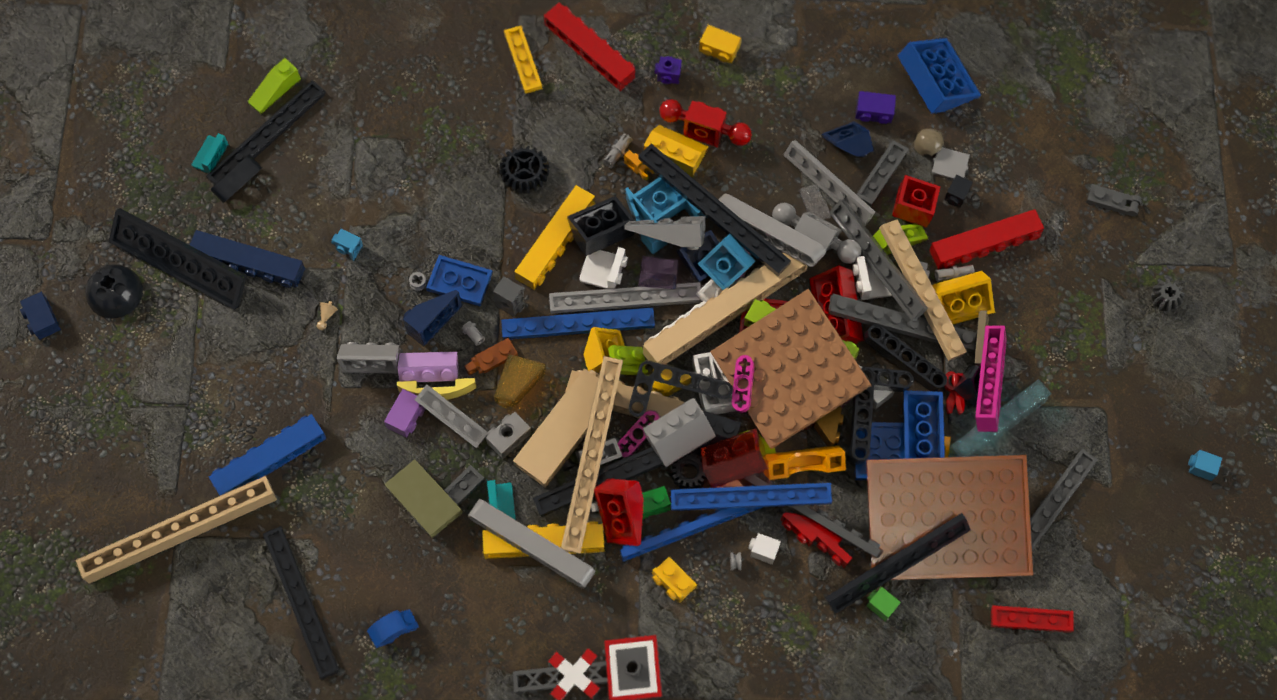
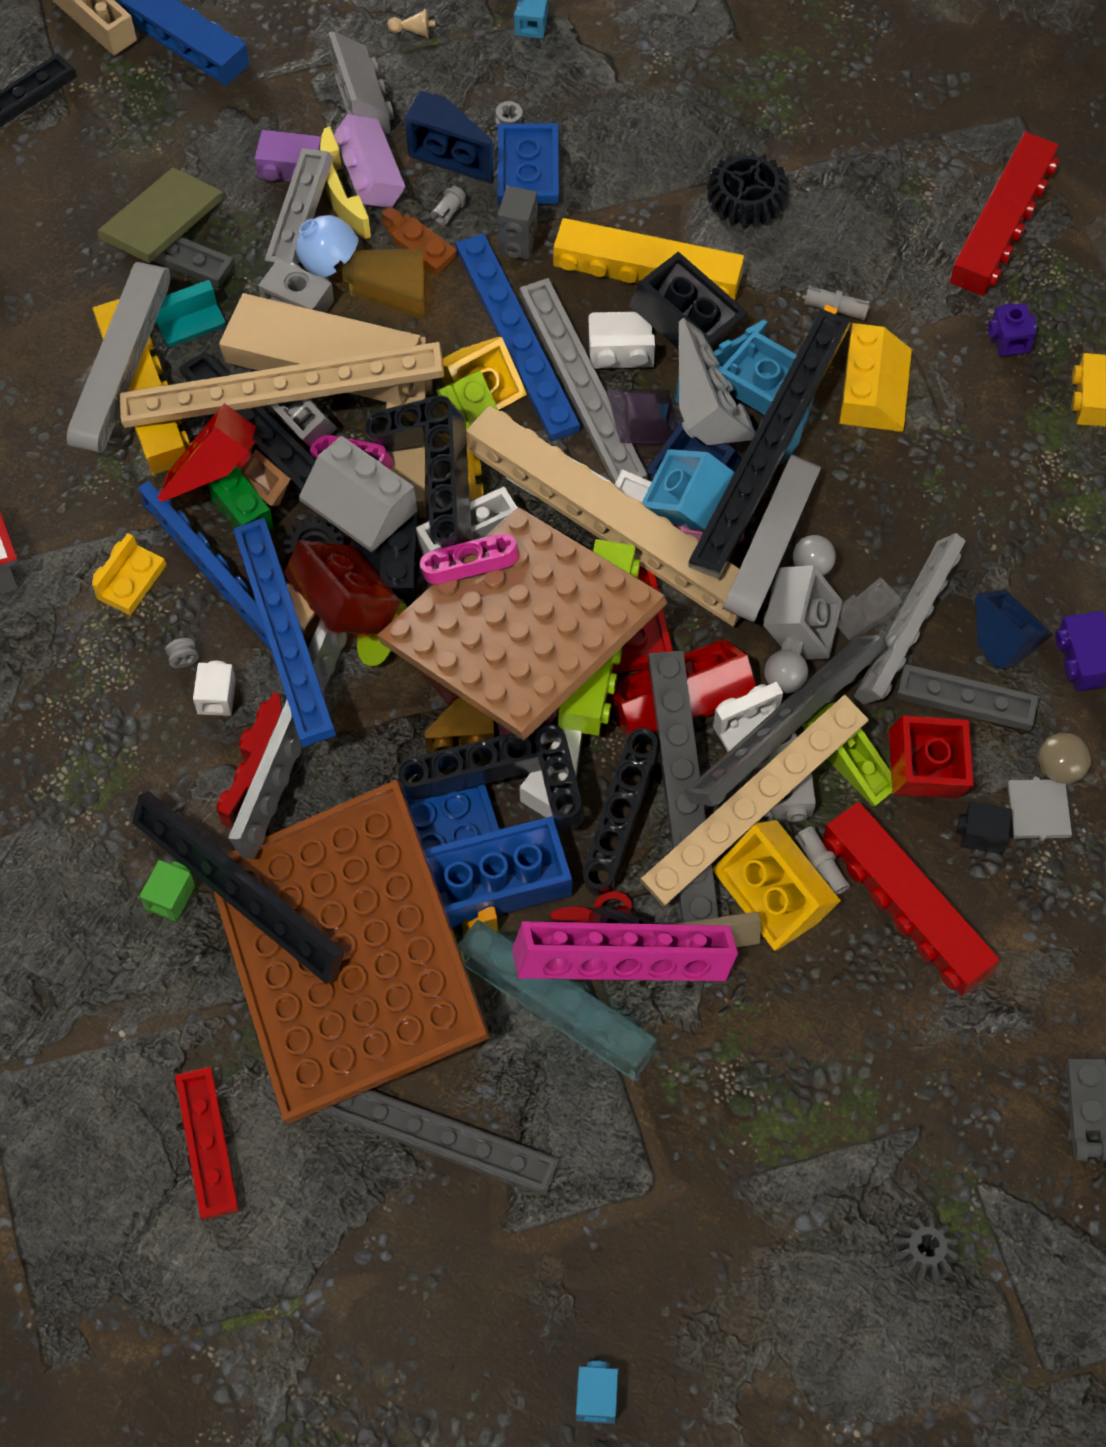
camera: 75 degrees right, 5 degrees down
yellow plate [504,26,542,94] -> none
red brick [659,99,752,148] -> none
light orange arch [763,445,846,480] -> none
none -> medium nougat slope [241,450,290,506]
none -> light blue cylinder [296,215,359,278]

